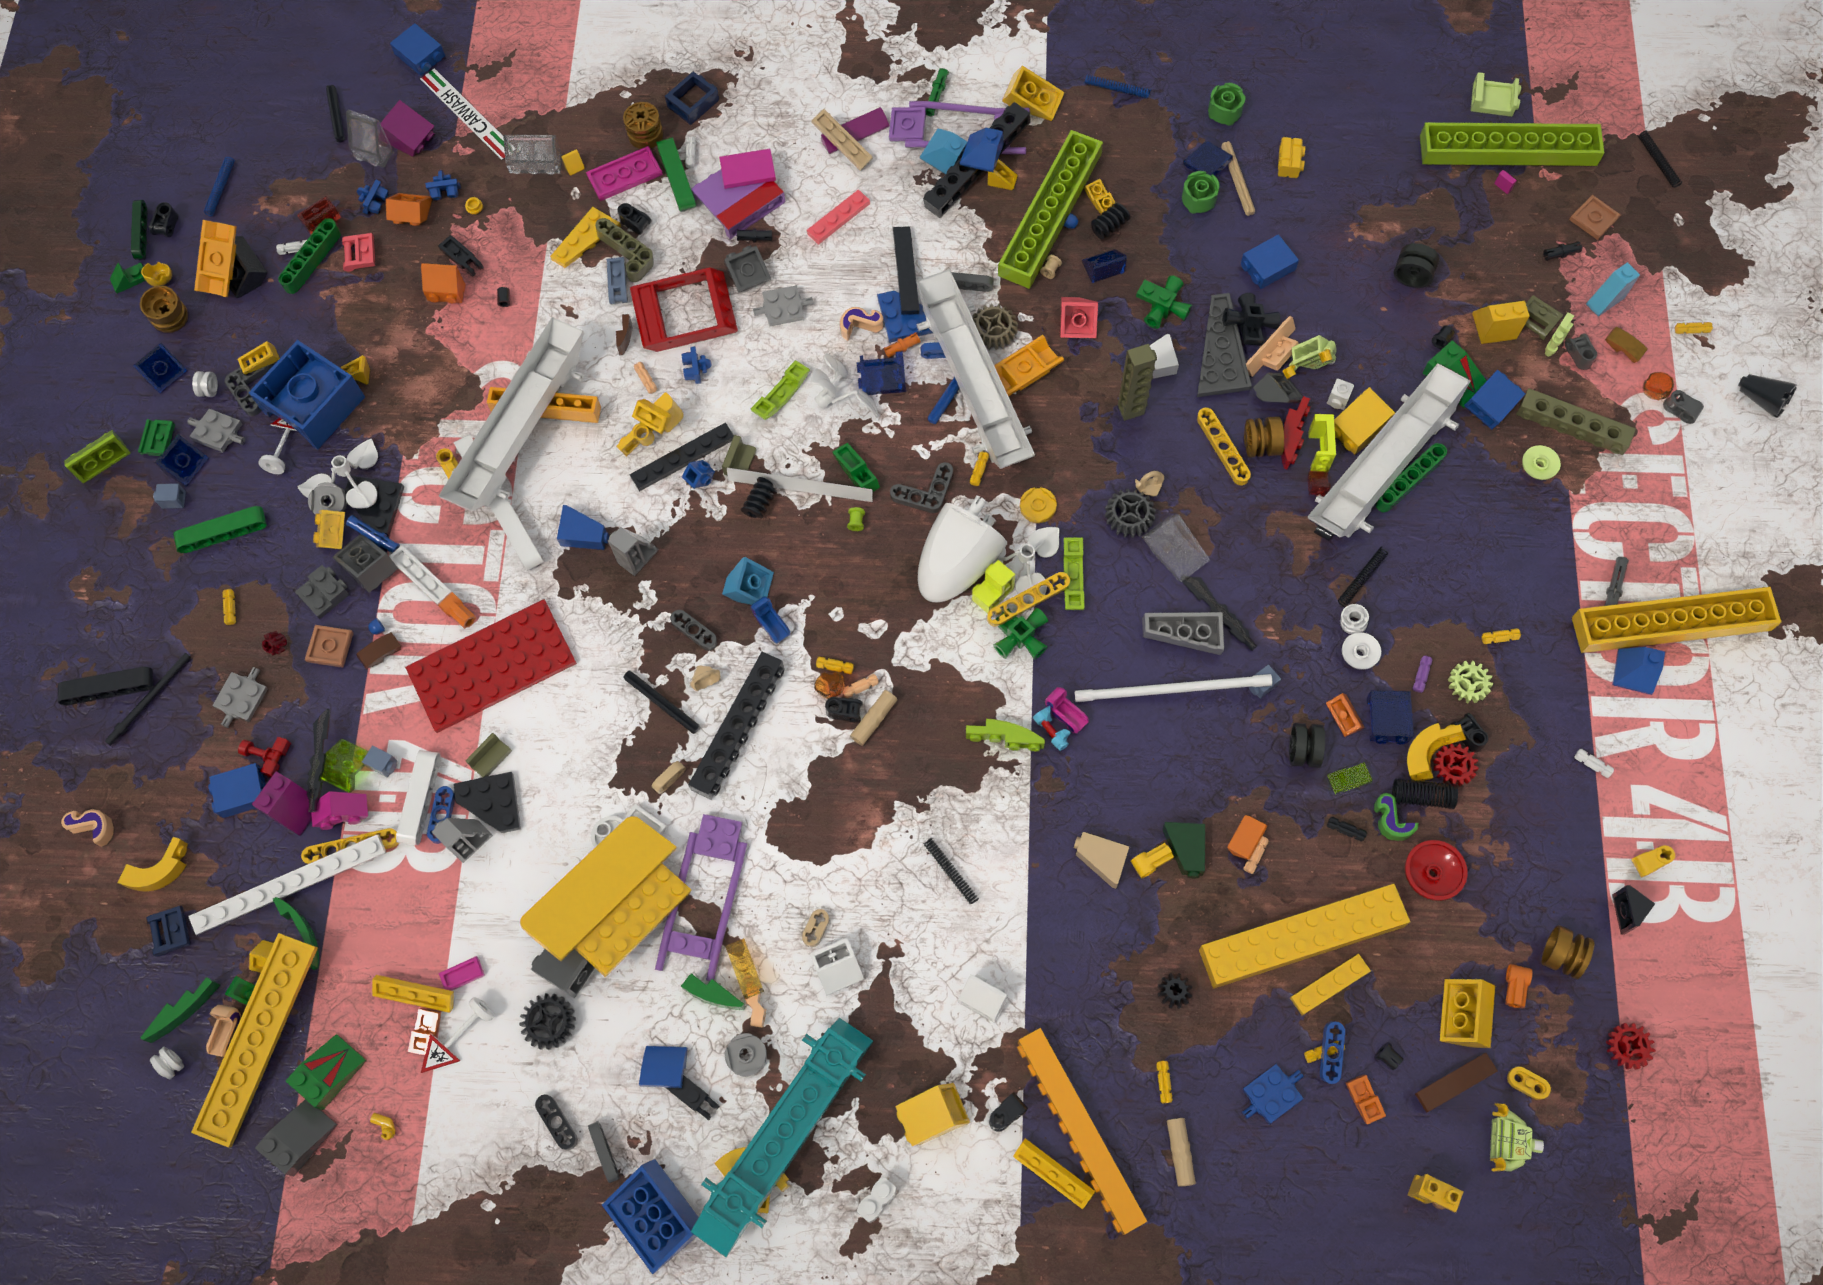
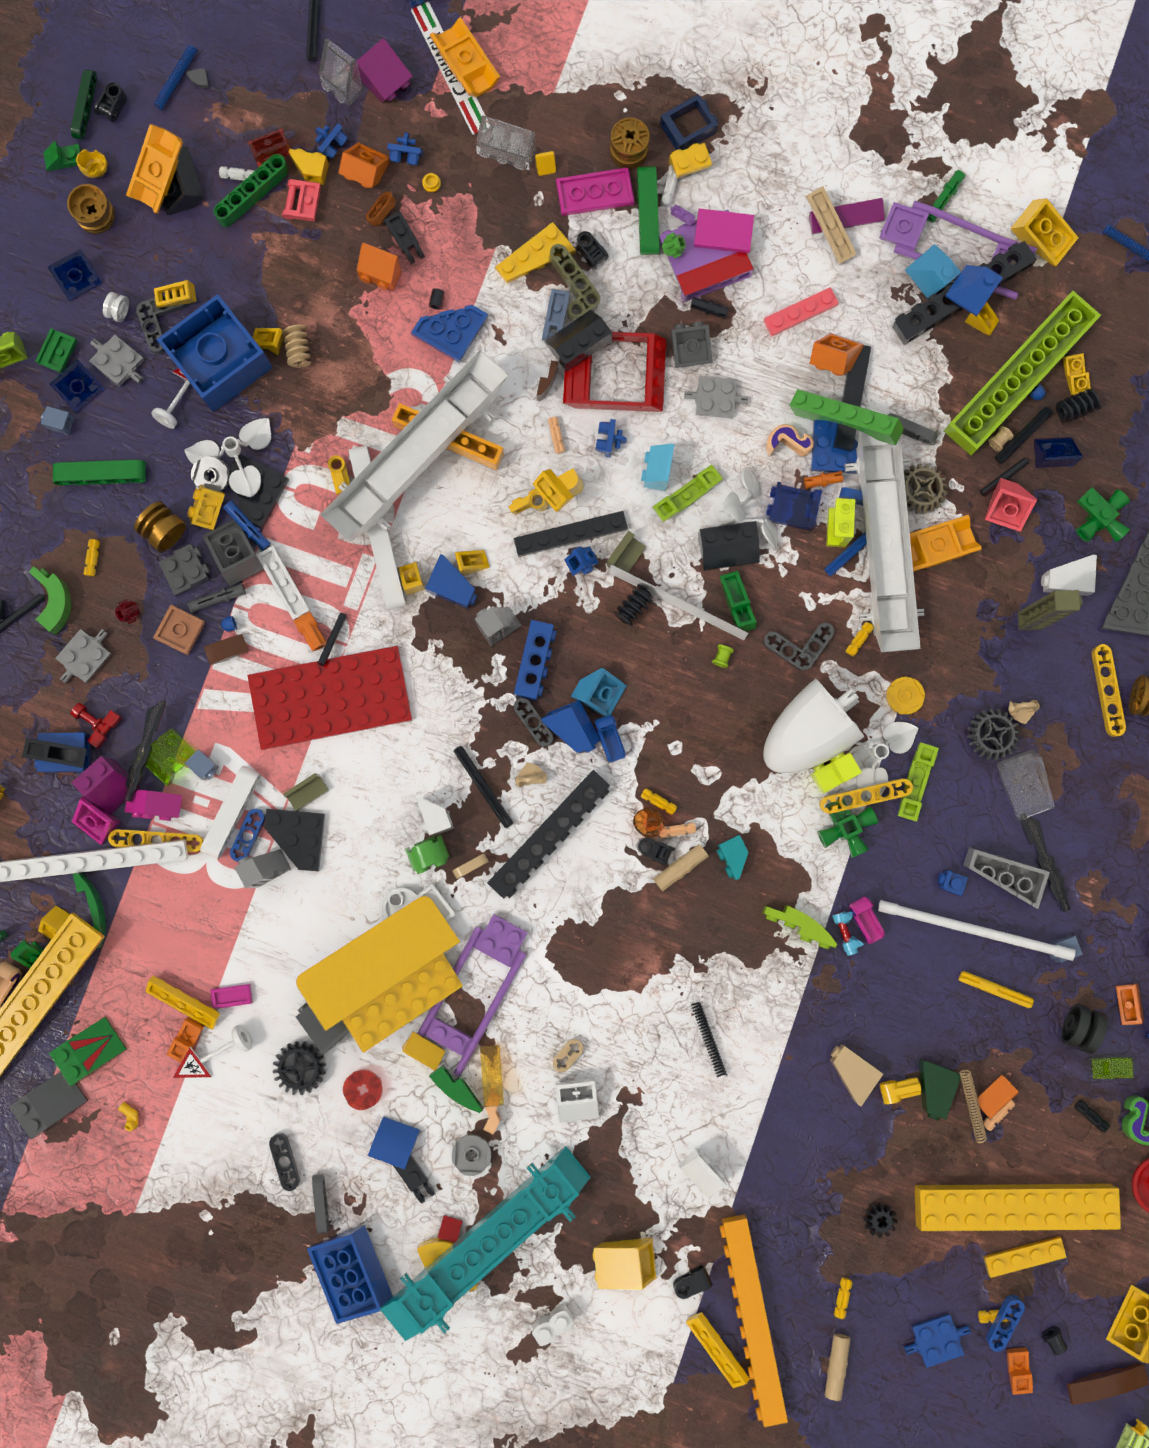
camera: 10 degrees right, 15 degrees up
none -> black slope [22,738,87,768]
none -> bright green arch [29,566,71,635]
none -> dark pink slope [72,797,121,845]
none -> pearl gold wheel [134,501,187,553]
none -> dark grey tile [187,68,209,89]
none -> dark grey pin [187,583,246,613]
none -> tan piece [283,324,311,368]
none -> yellow slope [289,149,329,185]
none -> black bar [318,613,347,666]
none -> clear red plate [343,1069,383,1110]
none -> dark orange plate [366,192,396,226]
none -> yellow slope [398,562,425,595]
none -> yellow slope [402,1031,445,1071]
none -> bright green brick [405,835,450,874]
none -> blue plate [411,305,488,363]
none -> white slope [414,797,454,836]
none -> light orange piece [430,18,500,98]
none -> red slope [437,1215,463,1243]
none -> yellow slope [455,550,490,576]
none -> blue brick [514,620,557,701]
none -> blue slope [541,700,600,753]
none -> black slope [544,309,612,372]
none -> medium azure slope [641,444,675,491]
none -> bright green gear [662,232,686,258]
none -> yellow bracket [668,143,712,178]
none -> medium lavender axle [670,204,696,226]
none -> black slope [698,521,760,571]
none -> teal slope [716,835,748,880]
none -> bright green arch [789,389,904,446]
none -> orange slope [809,333,864,376]
none -> neon yellow panel [826,498,855,547]
none -> blue bracket [937,870,968,896]
none -> yellow axle [959,971,1034,1008]
none -> tan piece [959,1070,987,1143]
none -> black bar [980,458,1029,496]
none -> black axle [995,407,1052,464]

